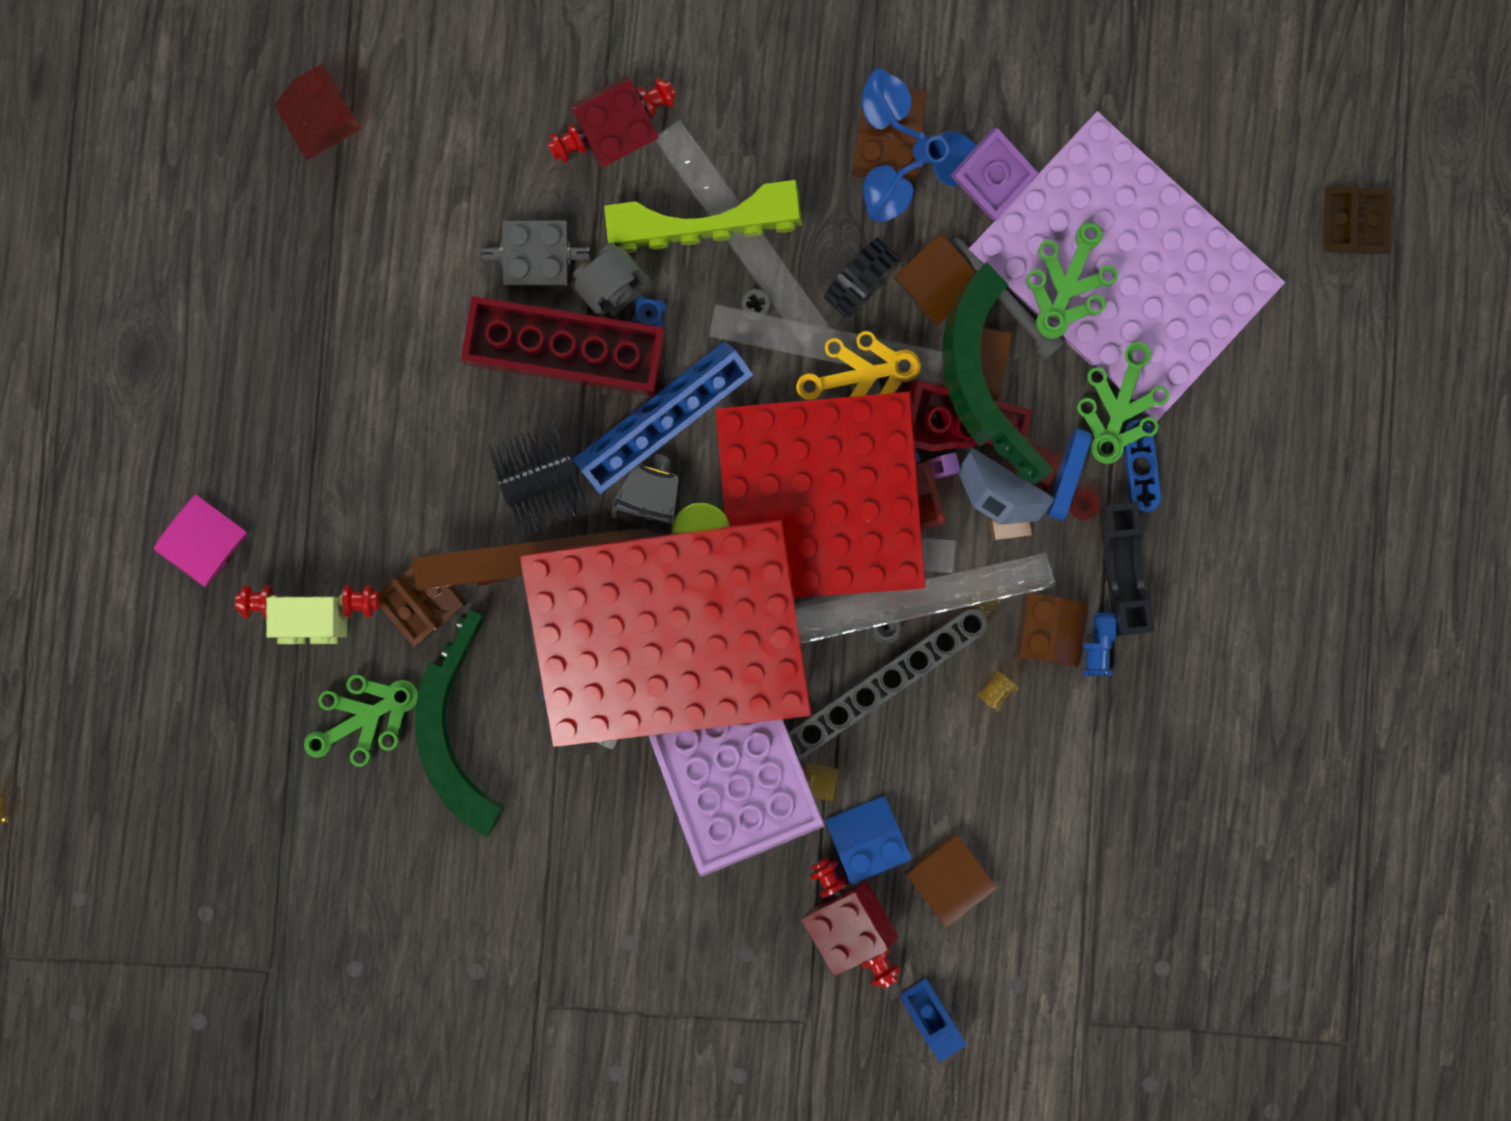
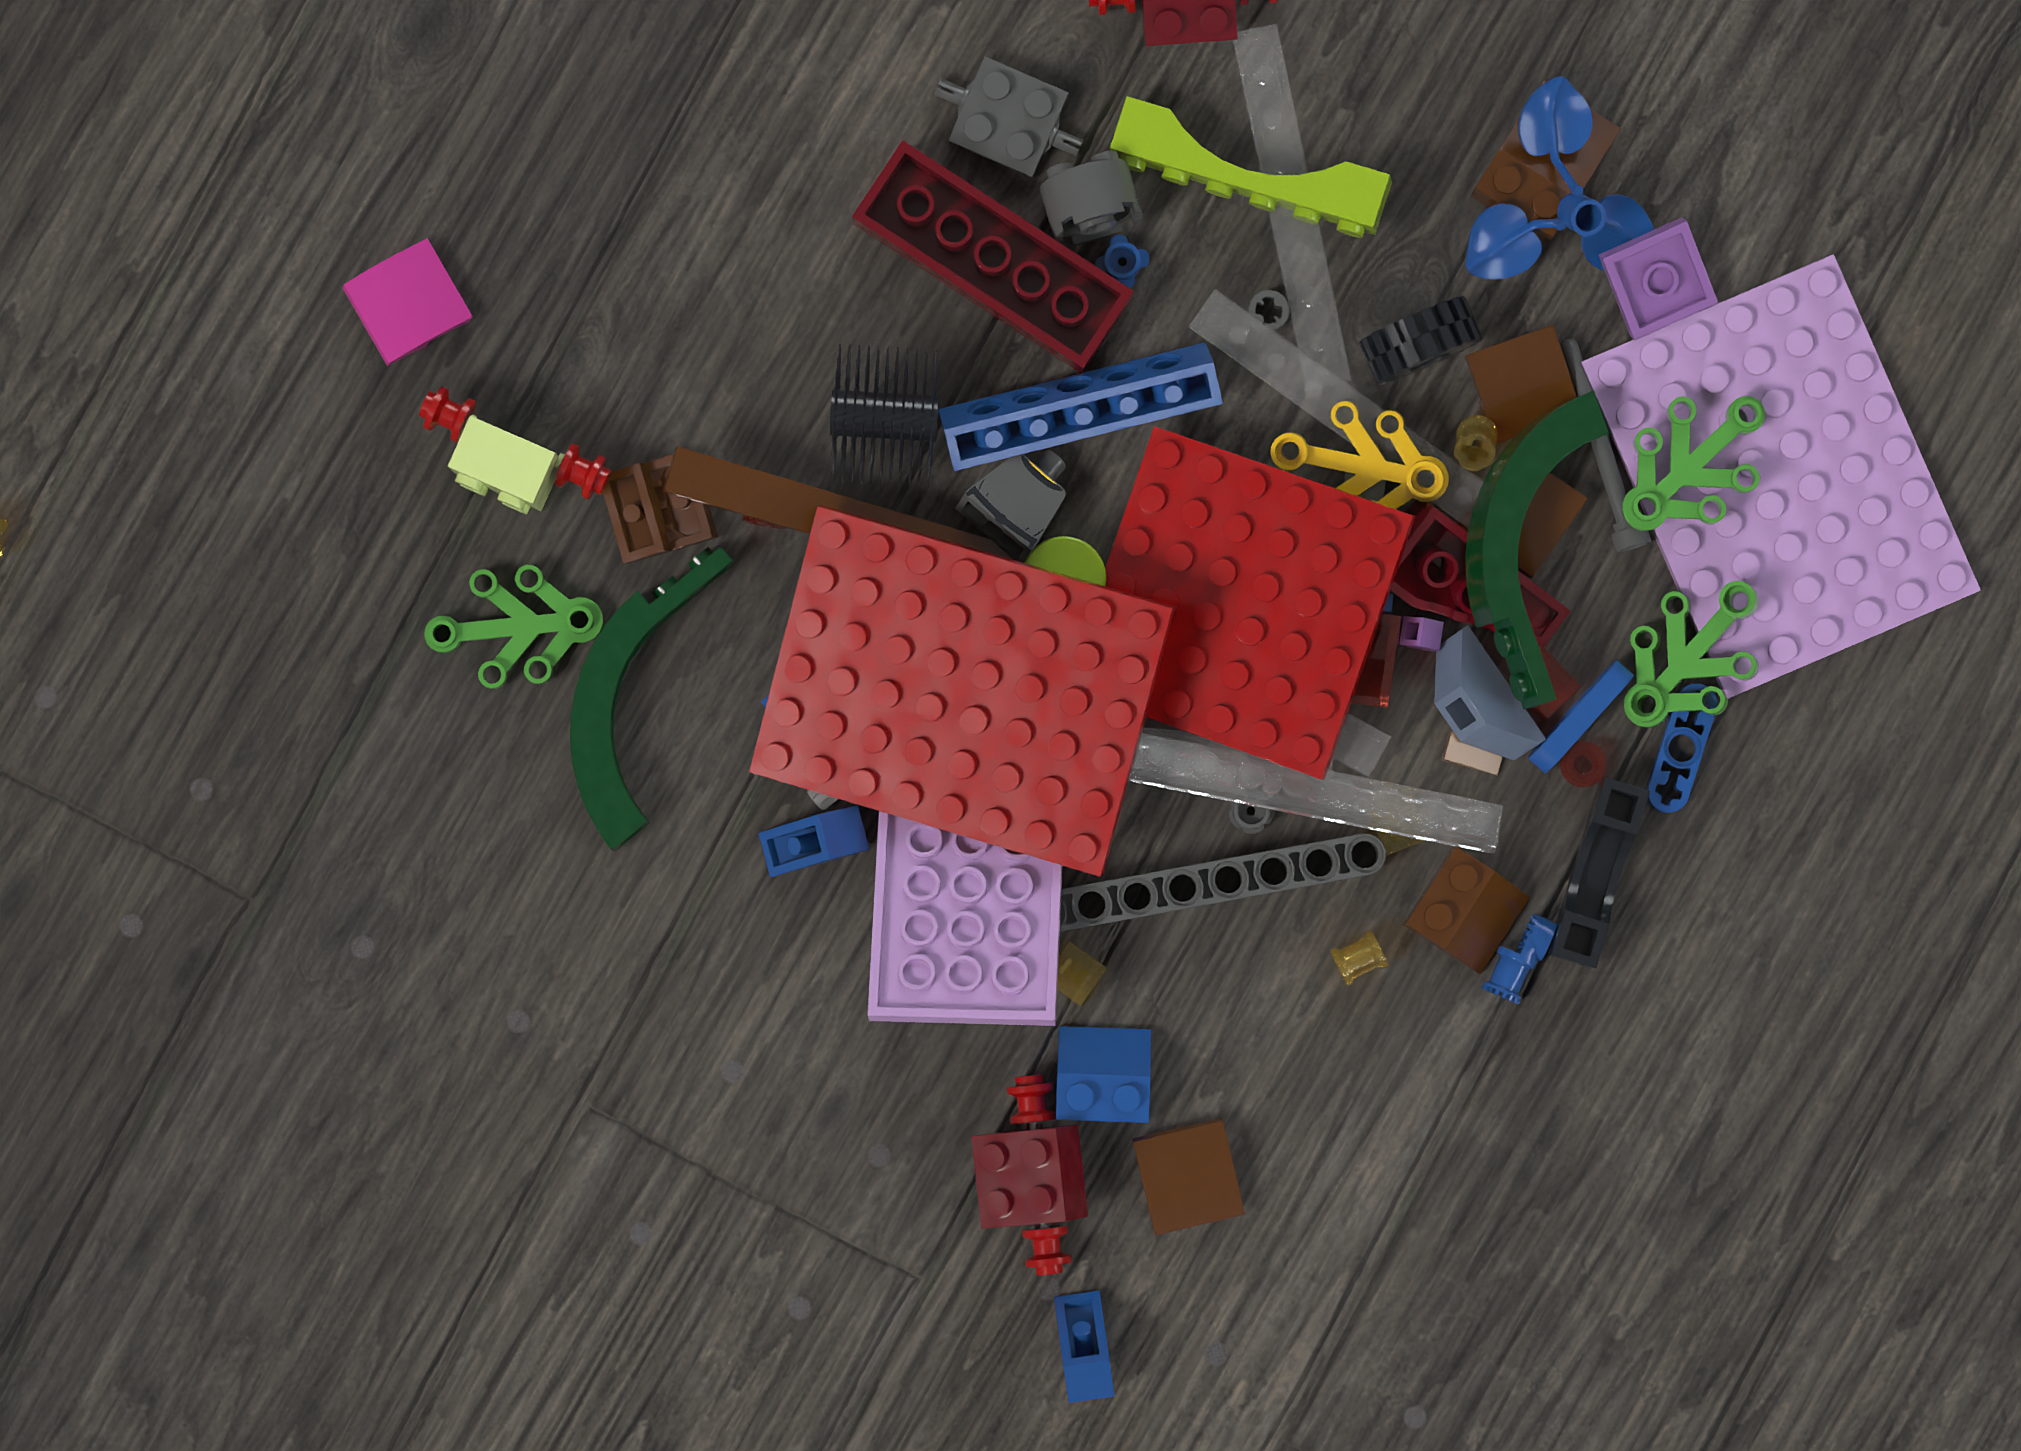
camera: 35 degrees right, 0 degrees up
none -> blue slope [758,805,870,877]
none -> clear yellow bush [1454,415,1498,471]

